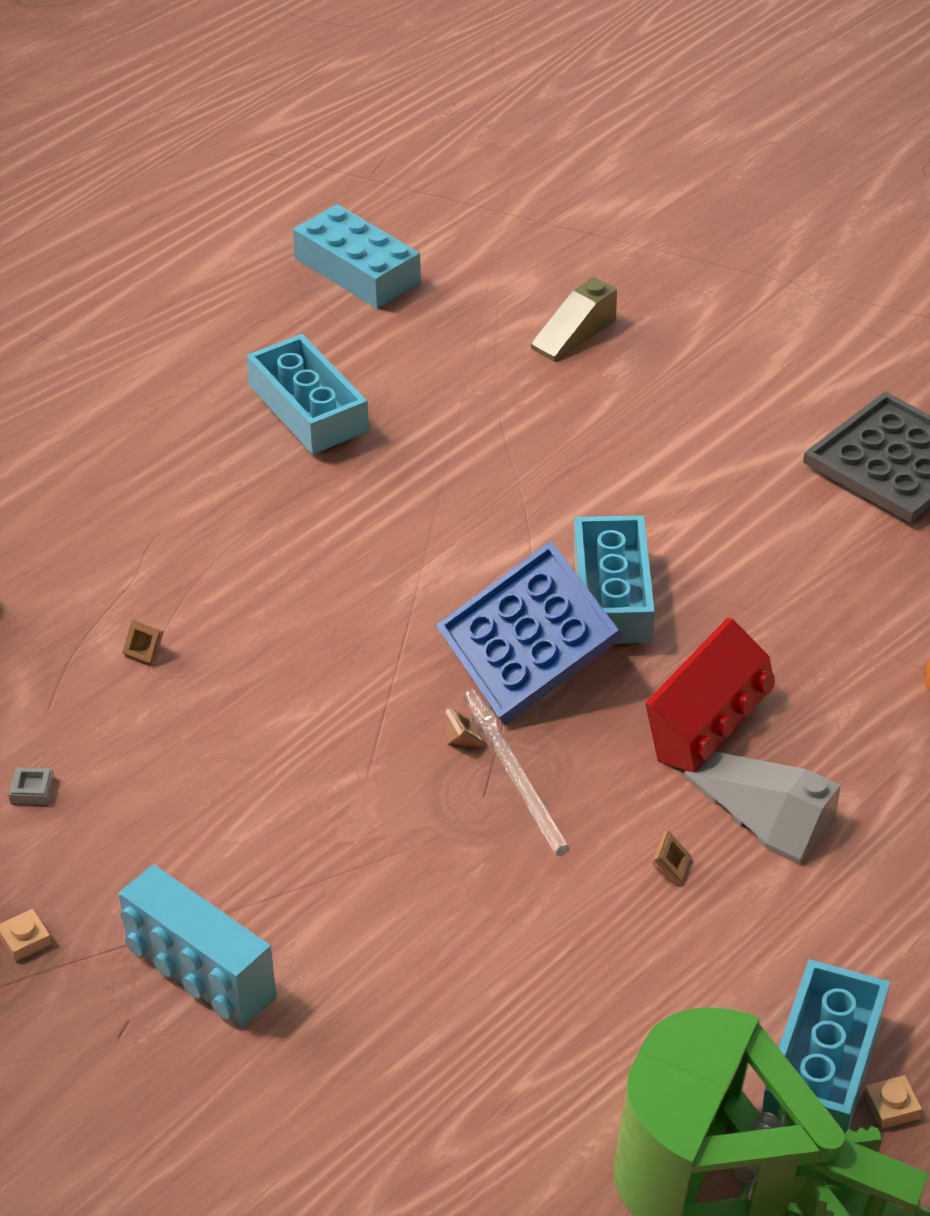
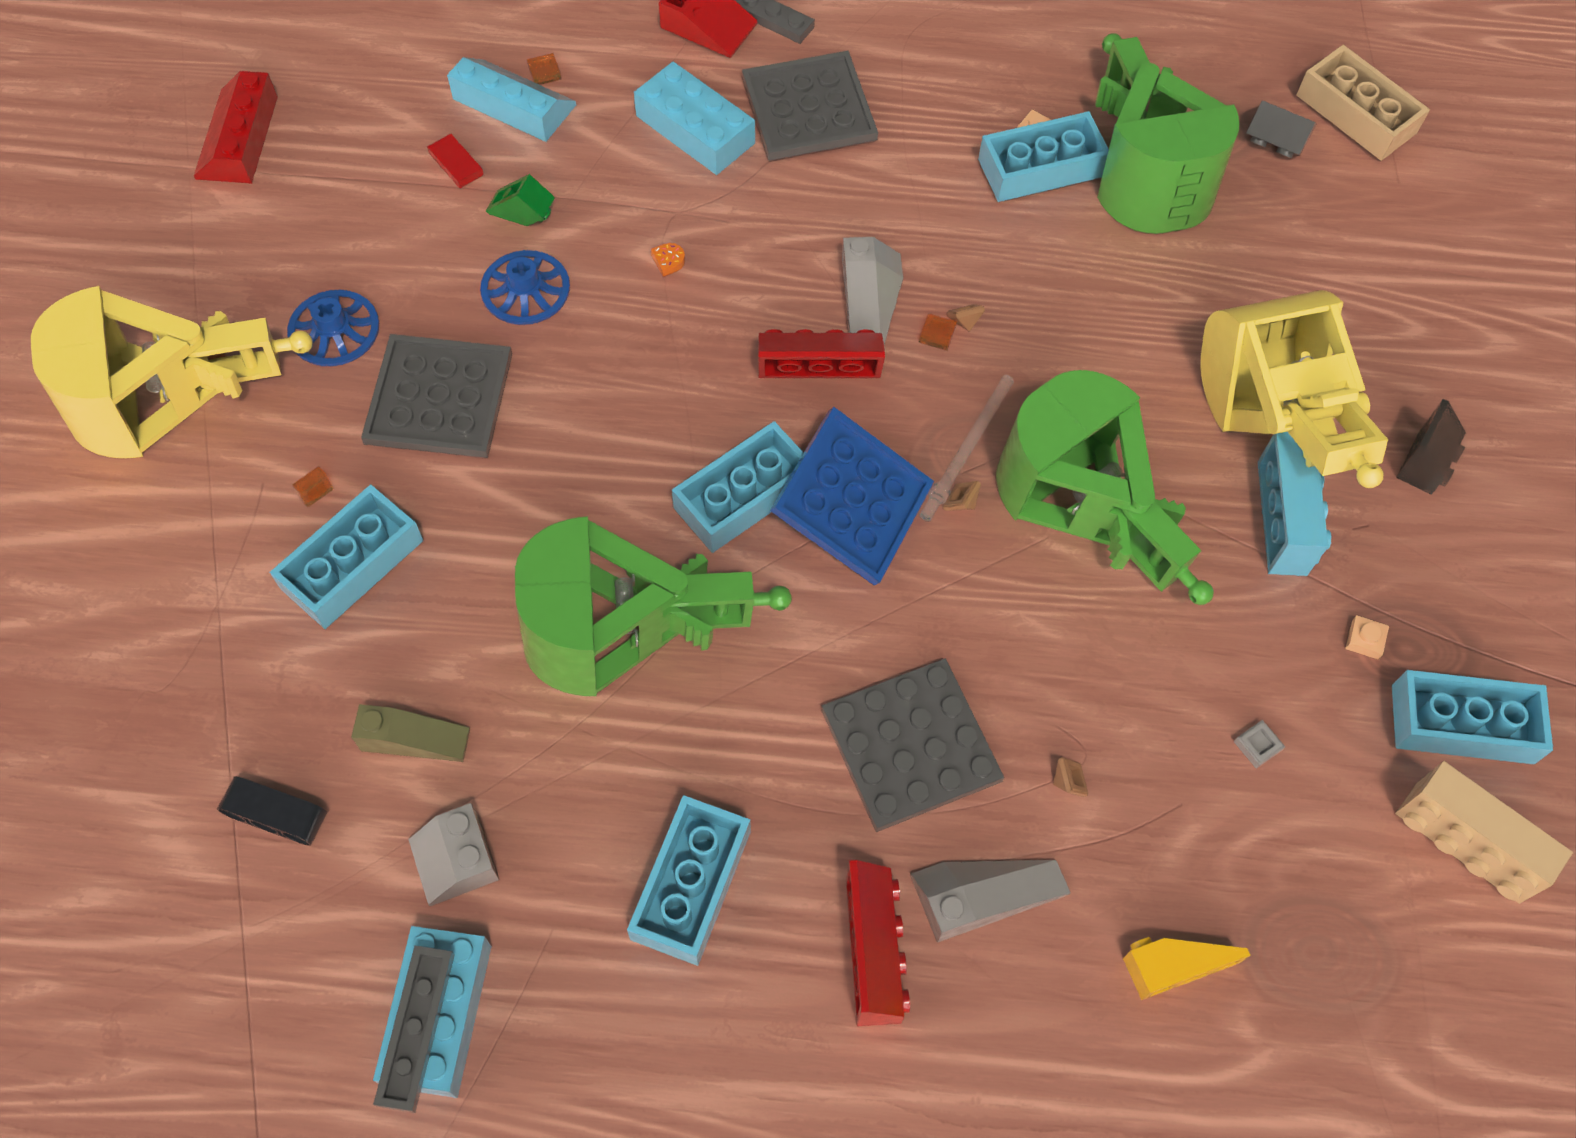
camera: 130 degrees left, 20 degrees up
none -> black beam [217,776,327,846]
none -> medium azure brick [270,484,423,629]
none -> clear orange tile [292,466,333,507]
none -> dark grey plate [373,945,455,1113]
none -> light grey slope [408,803,499,906]
none -> bright green piece [515,516,792,696]
none -> dark grey plate [821,658,1005,832]
none -> red slope [846,860,910,1026]
none -> light grey wedge [910,860,1071,943]
none -> clear orange tile [919,313,957,351]
none -> bright green piece [996,370,1214,605]
none -> light yellow piece [1201,290,1388,488]
none -> clear smoke slope [1396,399,1466,495]

